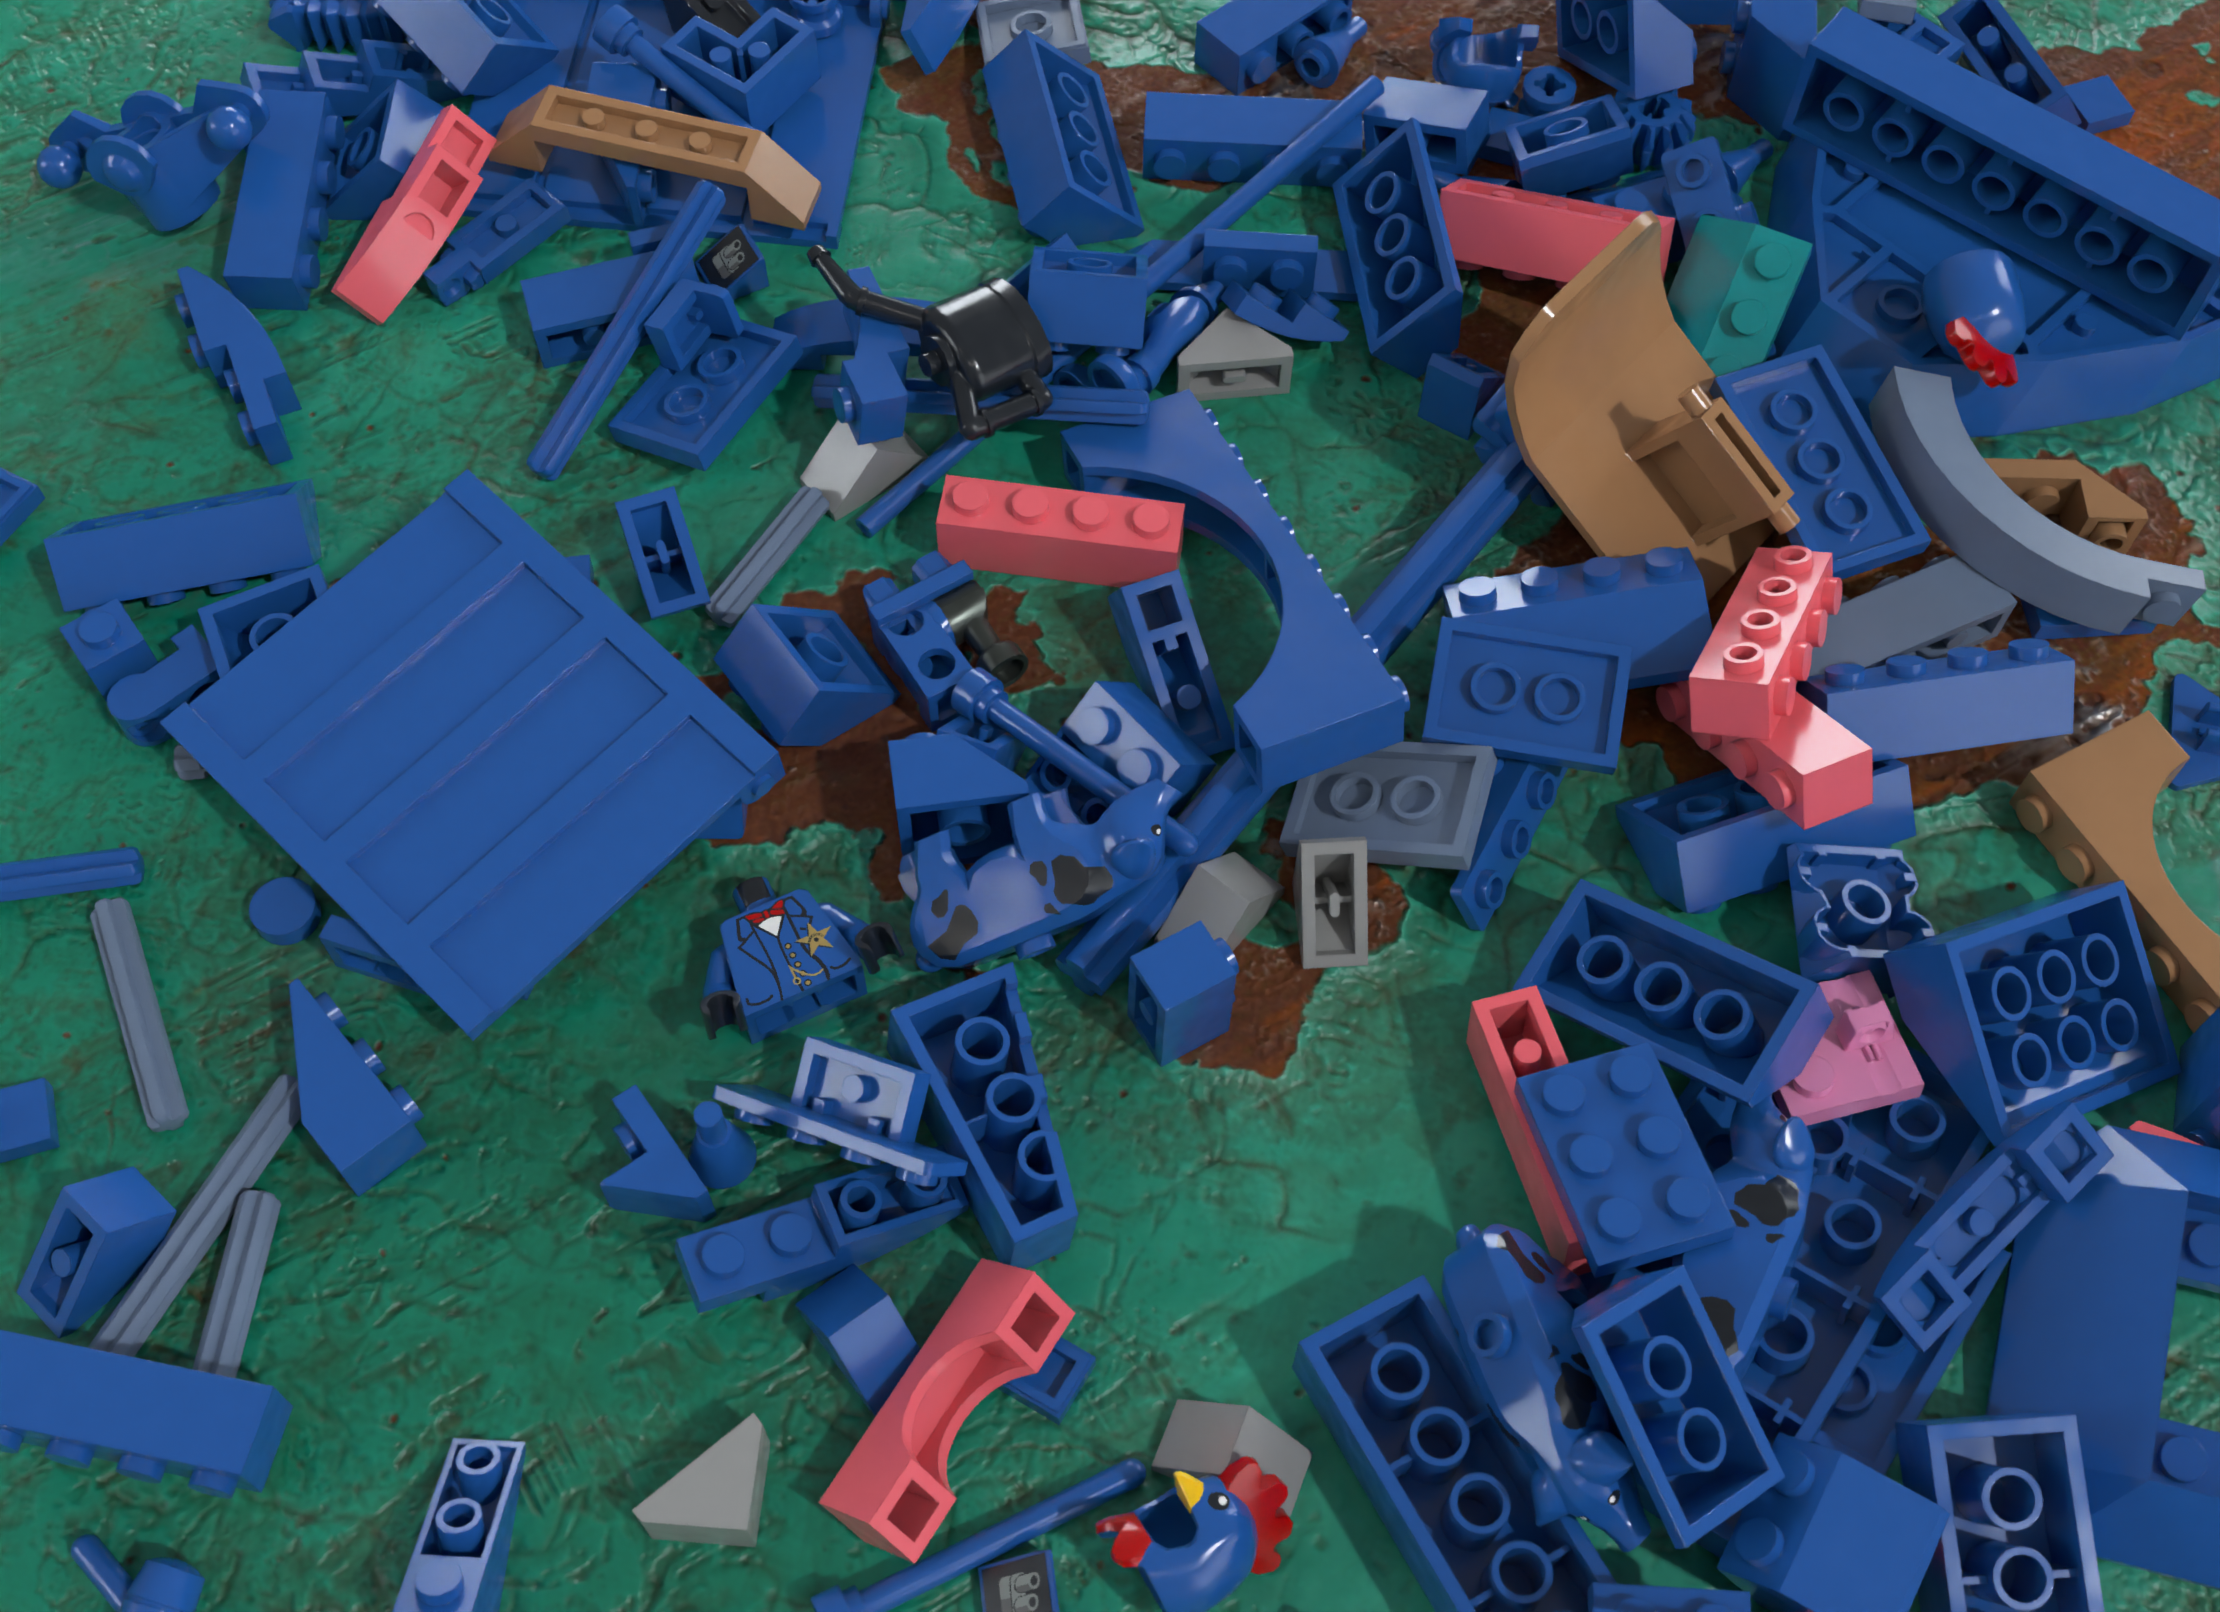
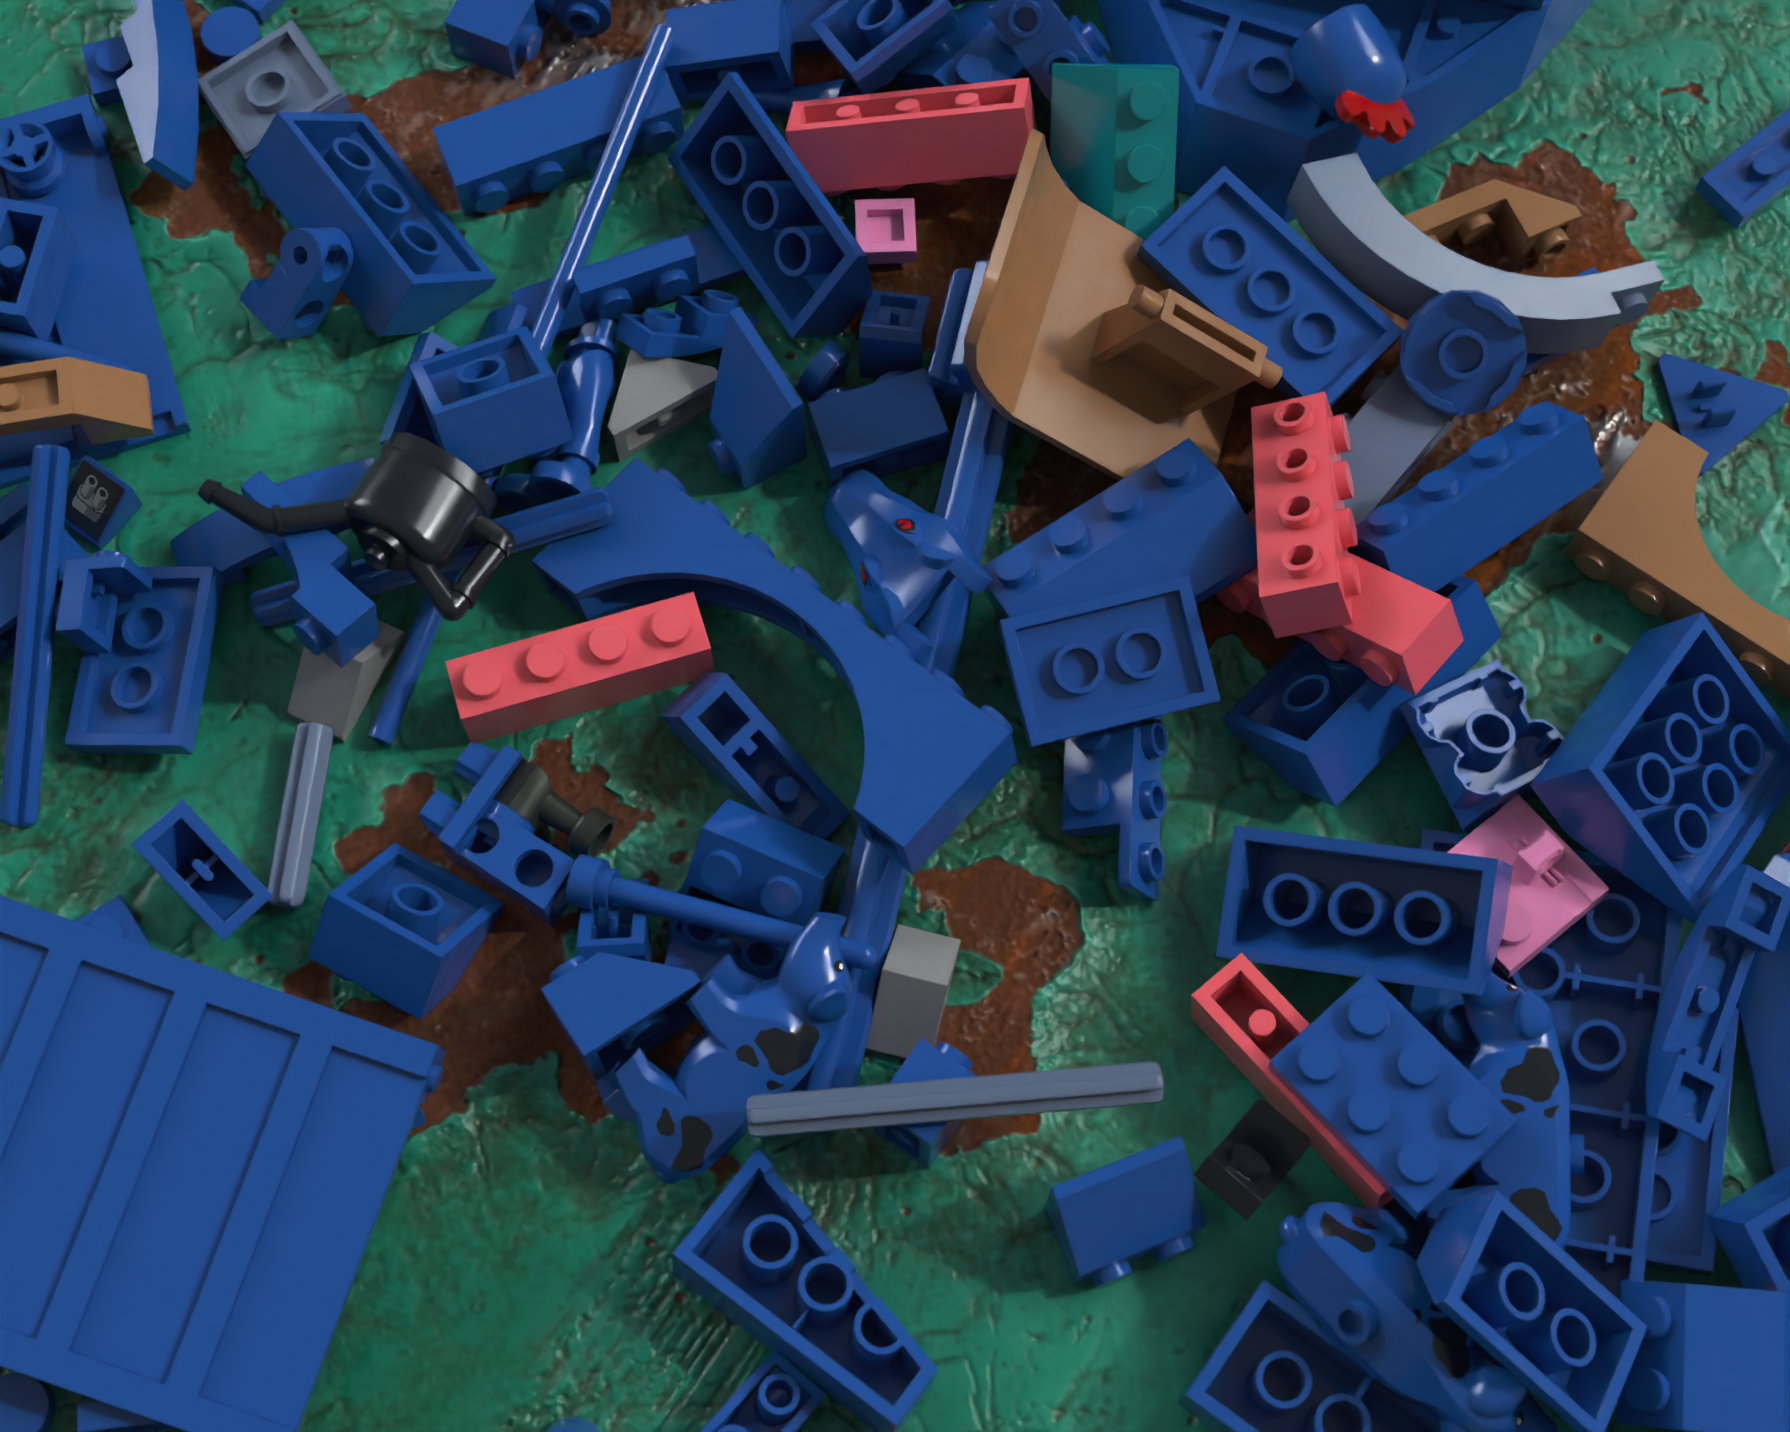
camera: 25 degrees left, 10 degrees up
blue torso [700,876,905,1044] -> none
blue bracket [712,1036,968,1186] -> none
sand blue plate [1279,741,1498,870] -> none
light grey slope [1292,836,1368,969] -> none
none -> blue leg [239,227,354,339]
none -> blue slope [707,306,807,491]
none -> sand blue axle [746,1061,1164,1137]
none -> blue tile [796,341,850,402]
none -> blue brick [807,368,949,490]
none -> blue animal [822,469,993,663]
none -> bright pink plate [855,198,917,264]
none -> blue slope [1043,1136,1206,1289]
none -> black slope [1193,1099,1311,1221]
none -> blue tile [1400,290,1527,416]

